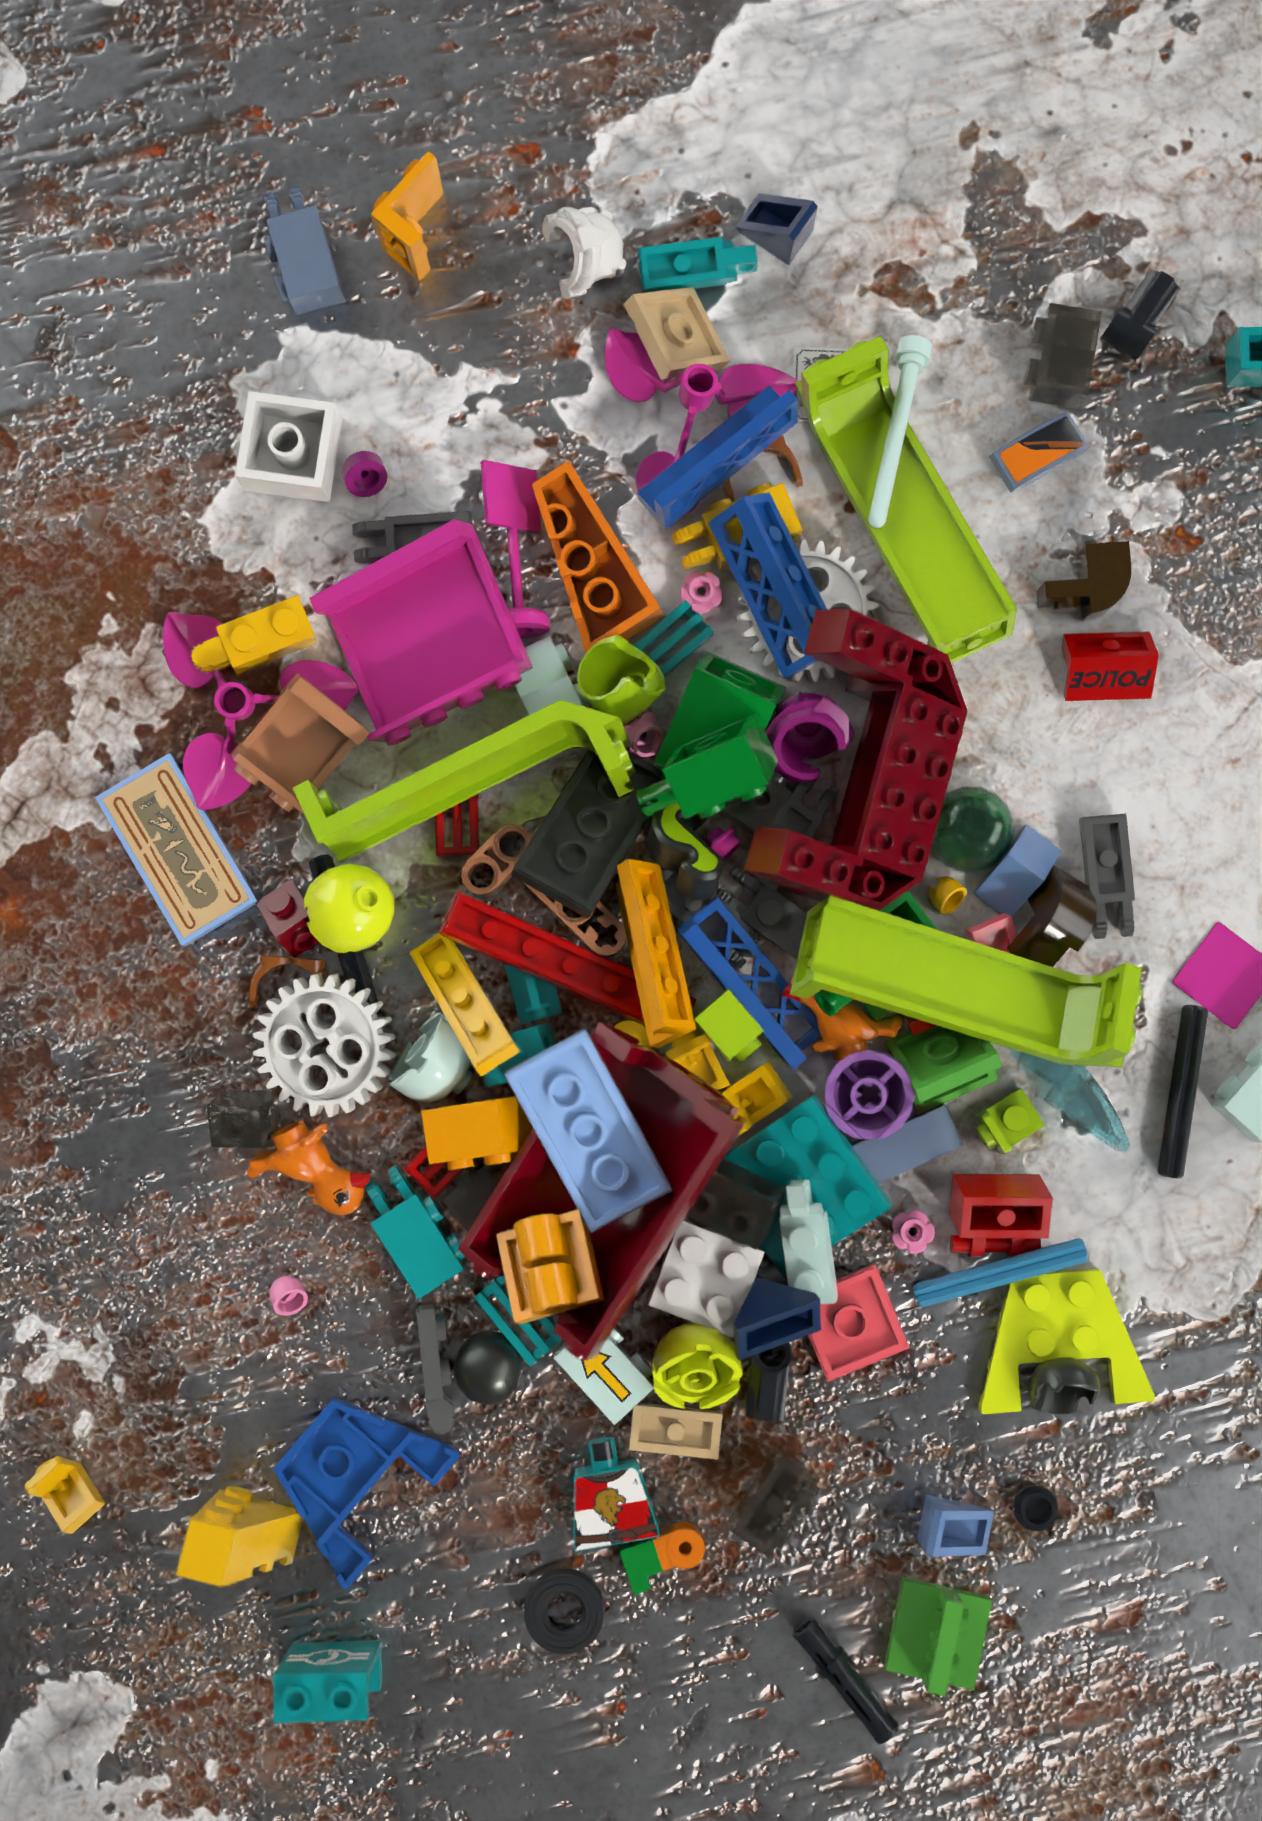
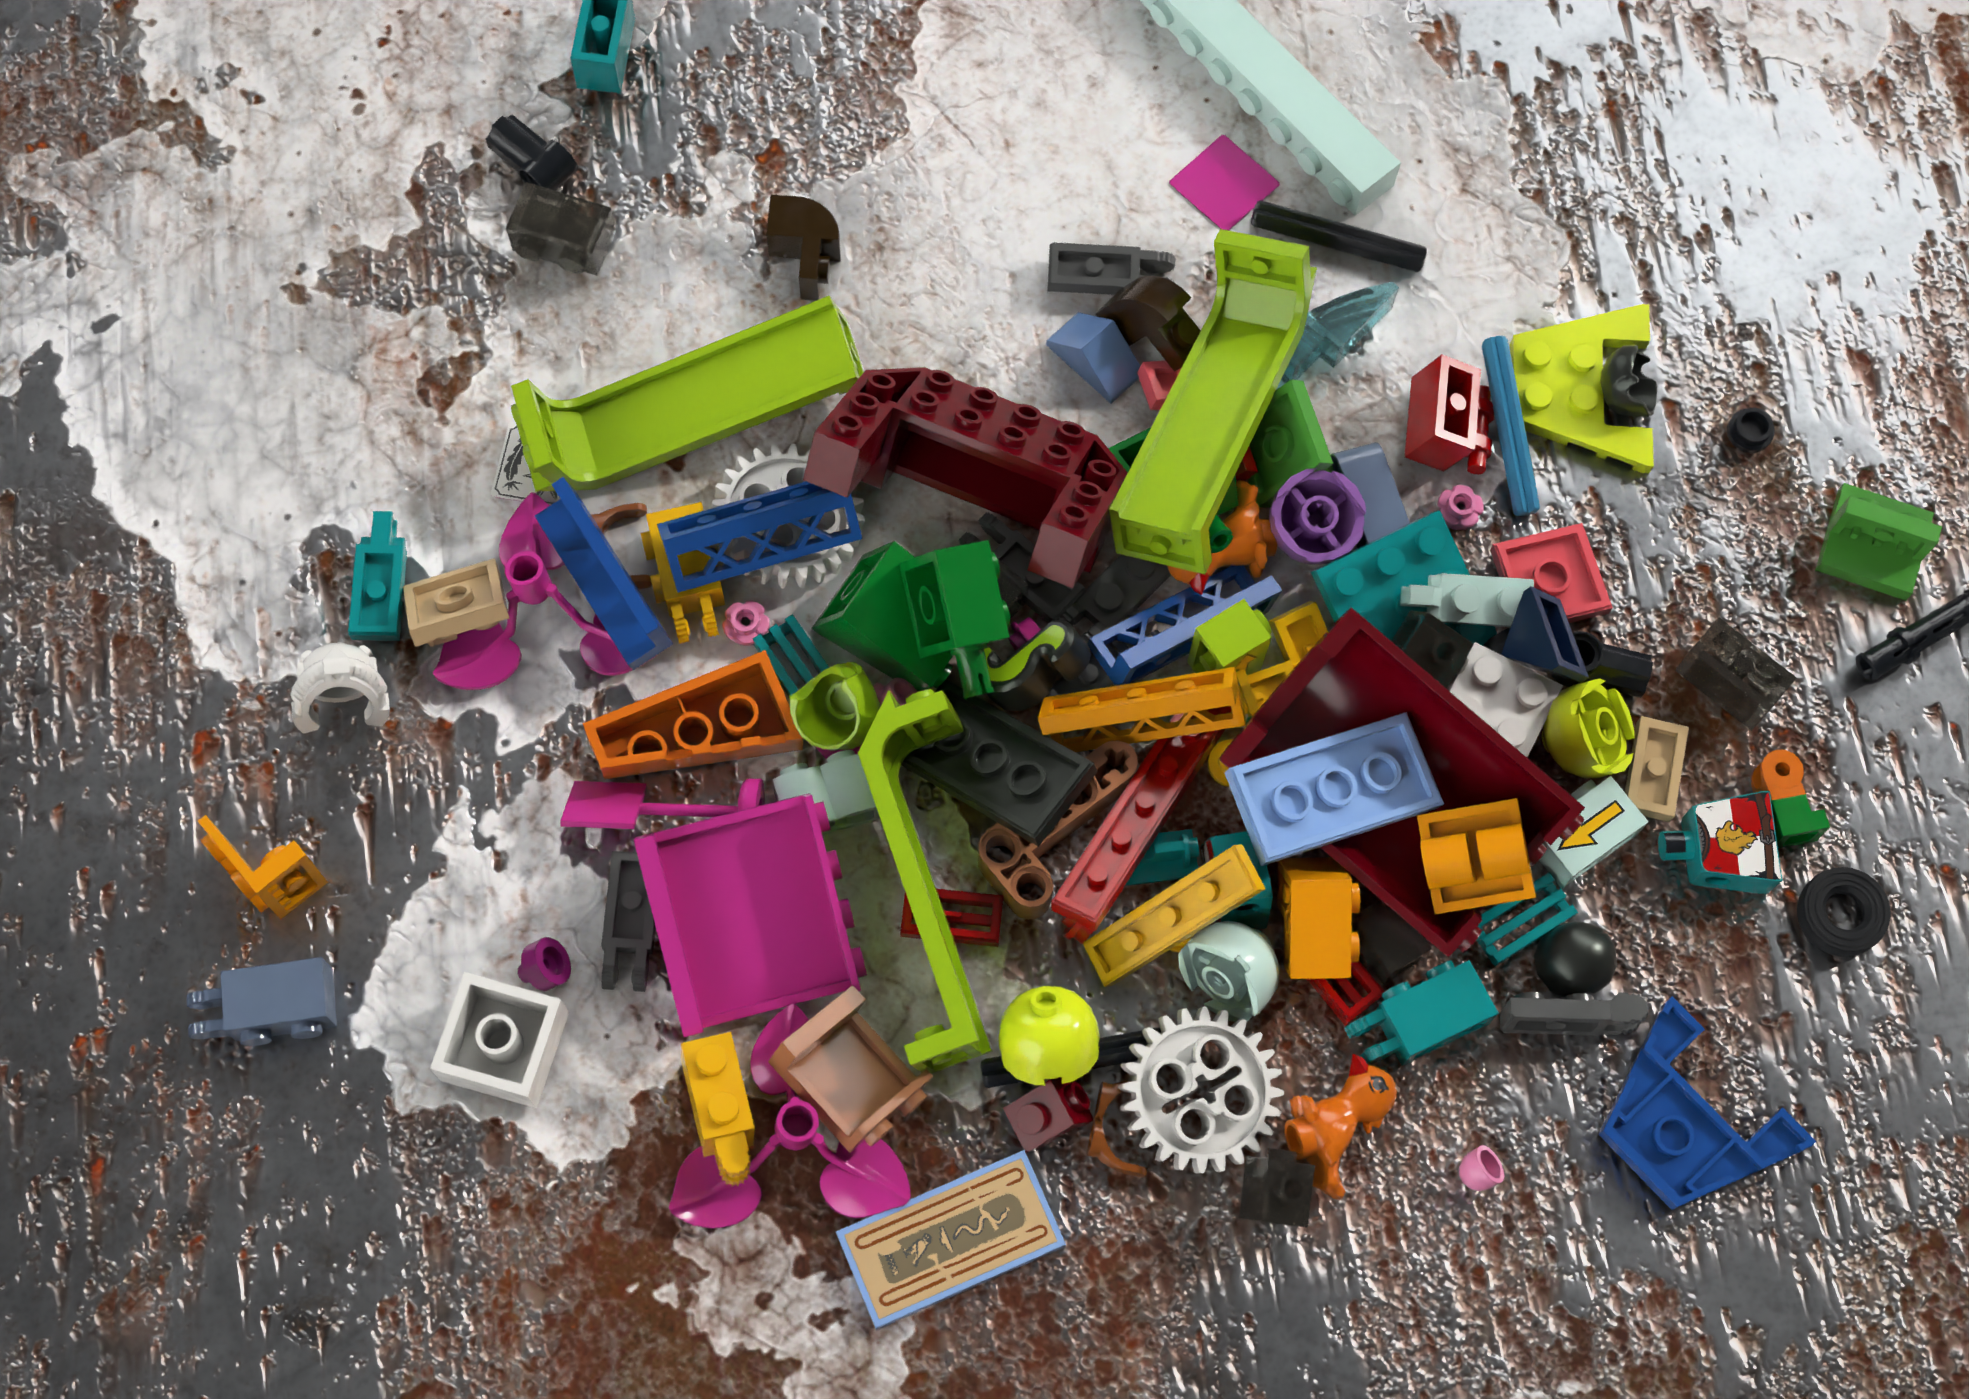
camera: 90 degrees left, 15 degrees down
yellow wedge [176,1486,304,1587] -> none
teal panel [273,1640,382,1723] -> none
dark blue slope [735,193,818,265] -> none
magenta helmet [765,691,854,782] -> none
light aqua piece [868,335,933,528] -> none
medium blue slope [917,1495,994,1557] -> none
yellow hinge [928,876,967,915] -> none
clear green cylinder [930,786,1014,873] -> none
lime bracket [974,1088,1045,1154] -> none
slope [989,411,1090,493] -> none
red panel [1062,631,1159,701] -> none

